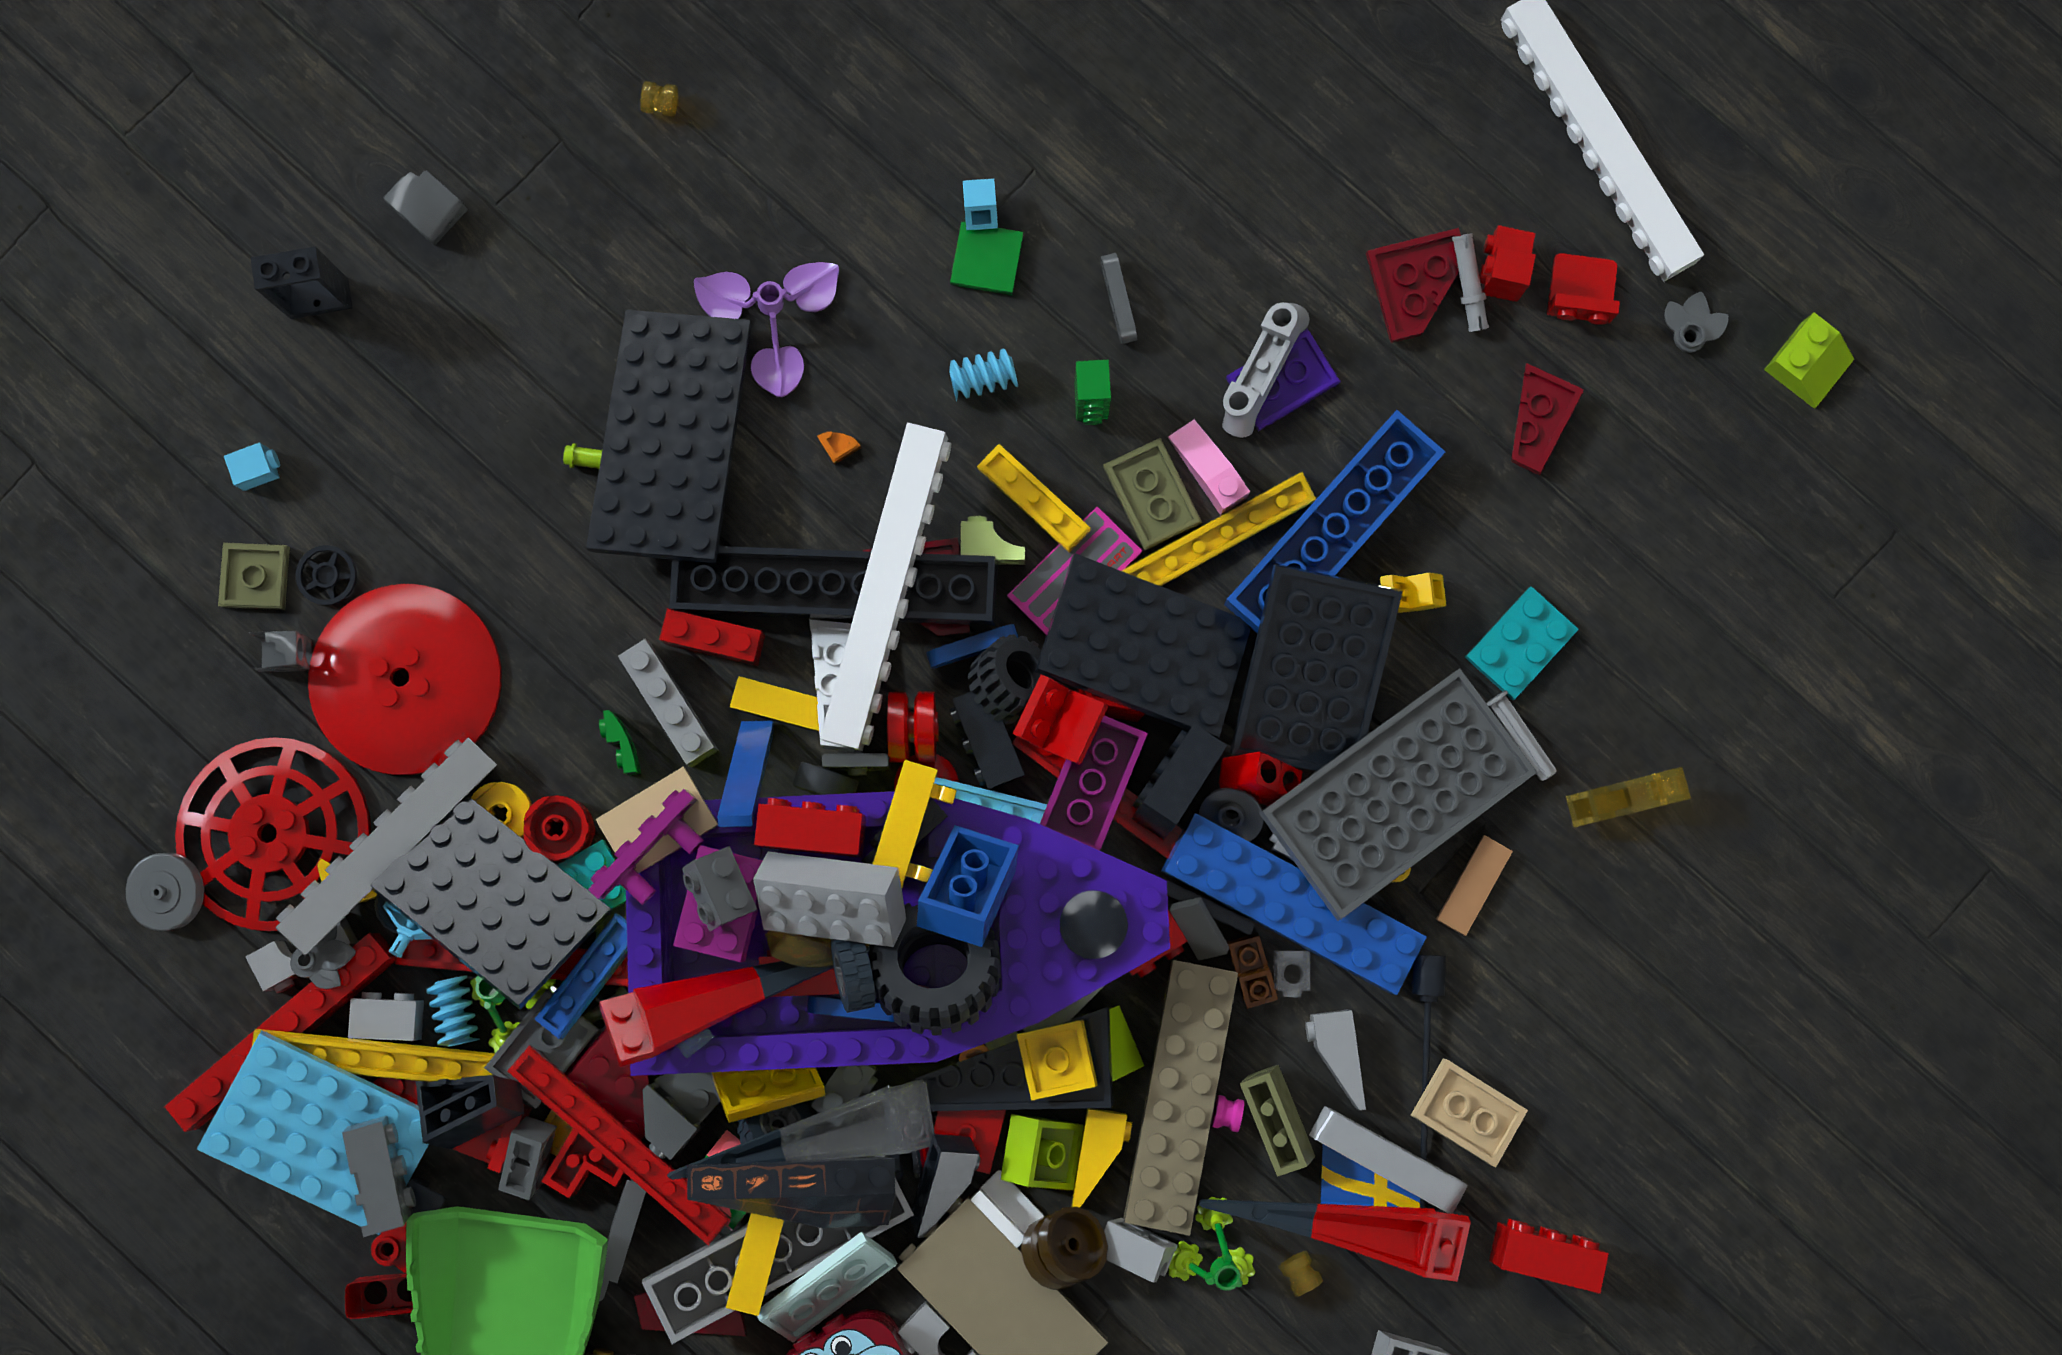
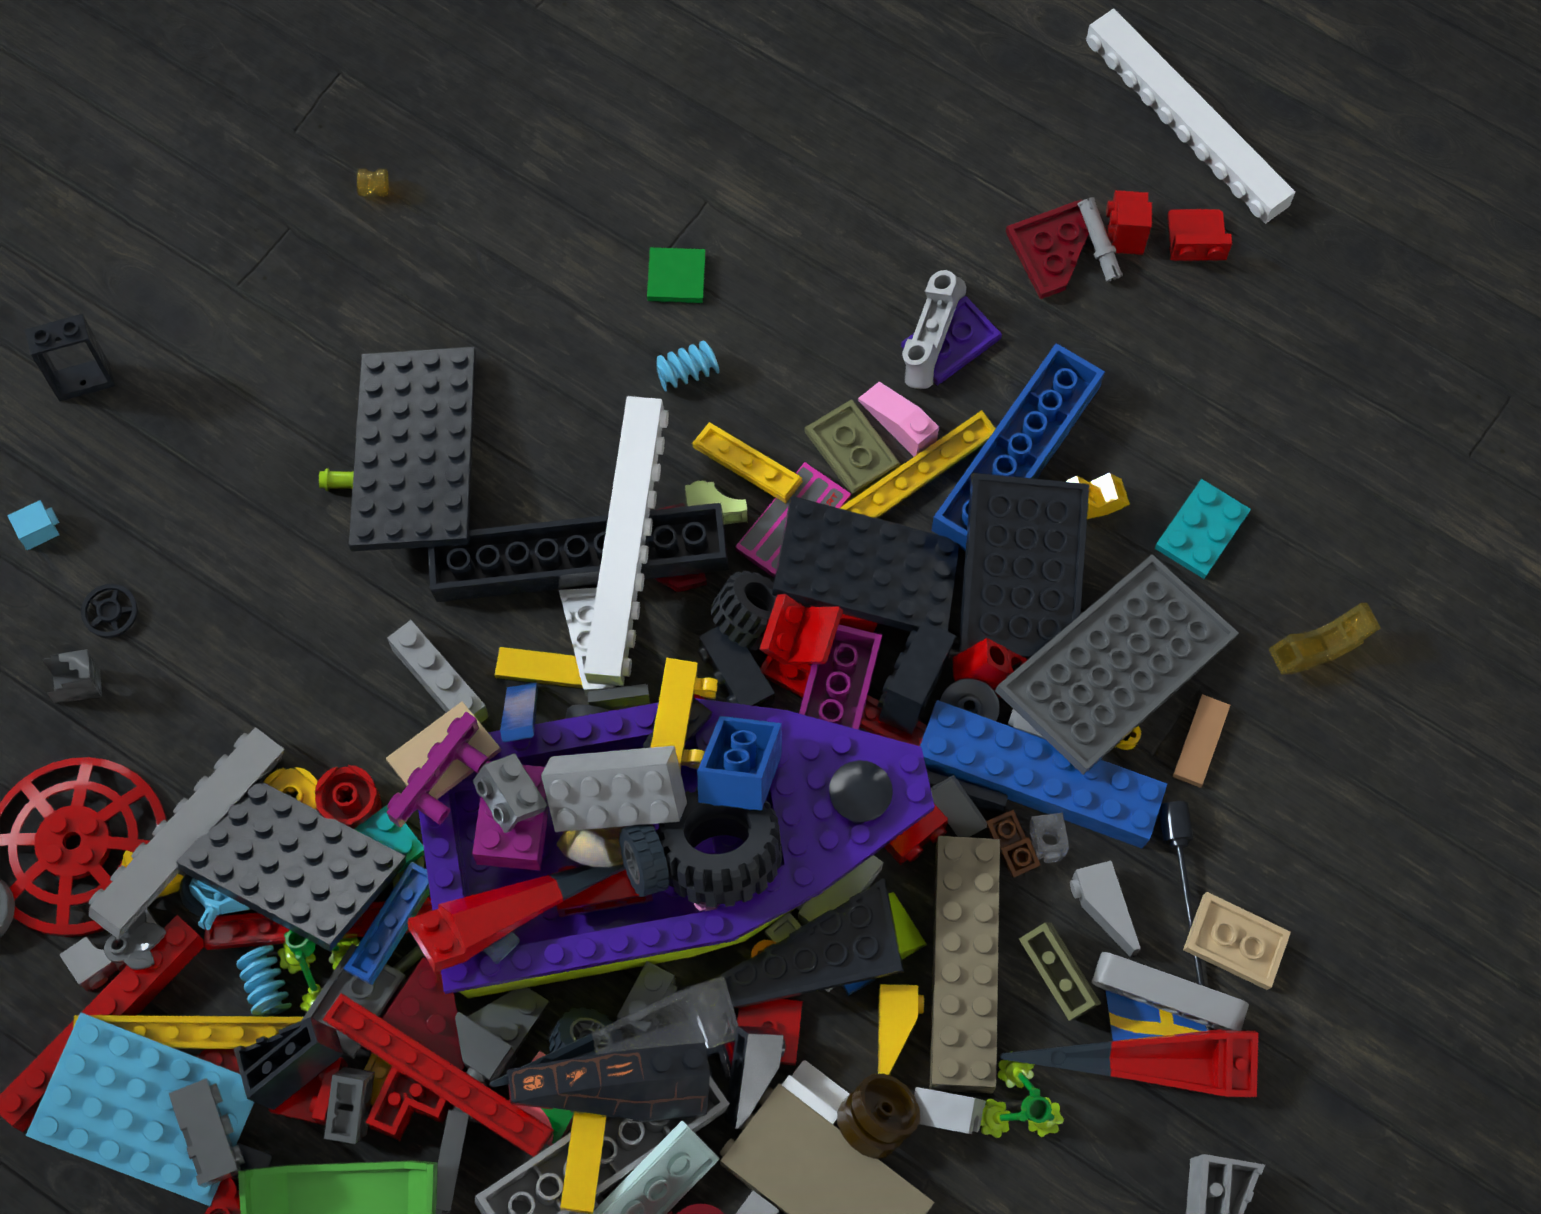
camera: 10 degrees left, 15 degrees down
olive tile [218,543,290,610] -> none
red dish [308,584,502,775] -> none
light grey brick [348,992,424,1041] -> none
dark grey piece [383,171,468,245] -> none
green slope [599,710,641,775] -> none
red brick [659,609,766,666] -> none
medium lavender plant [694,262,839,397] -> none
yellow tile [711,1068,825,1123] -> none
red brick [754,798,867,858] -> none
blue beam [807,996,894,1022] -> none
orange tile [817,432,861,465] -> none
red wheel [887,691,939,763] -> none
blue beam [926,624,1019,669] -> none
medium azure brick [963,179,998,230] -> none
lime slope [1000,1114,1084,1190] -> none
yellow plate [1017,1020,1098,1100] -> none
green brick [1074,360,1111,425] -> none
dark grey beam [1100,253,1137,344] -> none
dark pink wheel [1212,1095,1244,1132] -> none
clear yellow wheel [1278,1251,1323,1297] -> none
light grey axle [1486,690,1556,781] -> none
red brick [1489,1218,1609,1293] -> none
dark red wing [1511,363,1584,475] -> none
dark grey plate [1664,292,1728,353] -> none
lime slope [1764,313,1854,409] -> none

